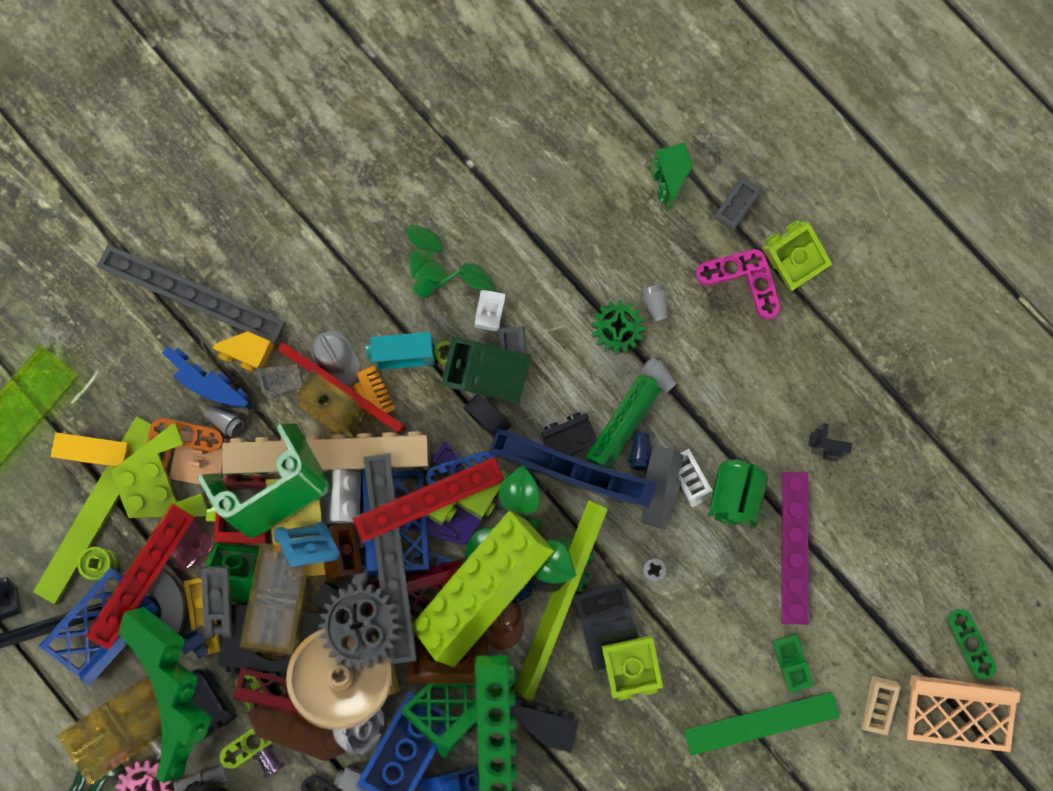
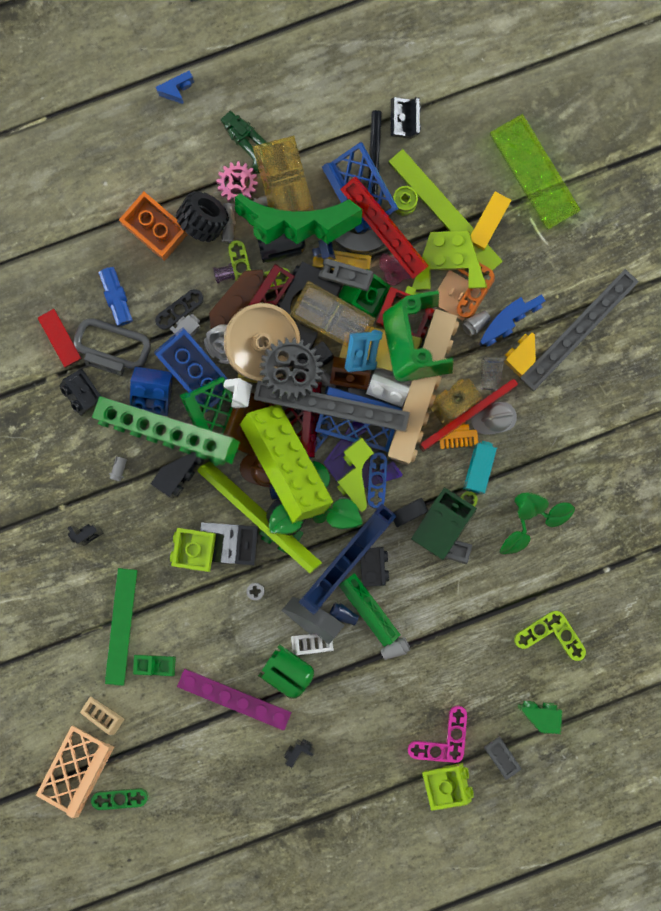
camera: 105 degrees right, 5 degrees up
red tile [352,457,504,542] -> none
white bracket [474,290,505,332] -> none
green gear [591,300,645,355] -> none
light grey cone [642,284,668,322] -> none
none -> white panel [224,378,252,408]
none -> lime beam [514,611,586,661]

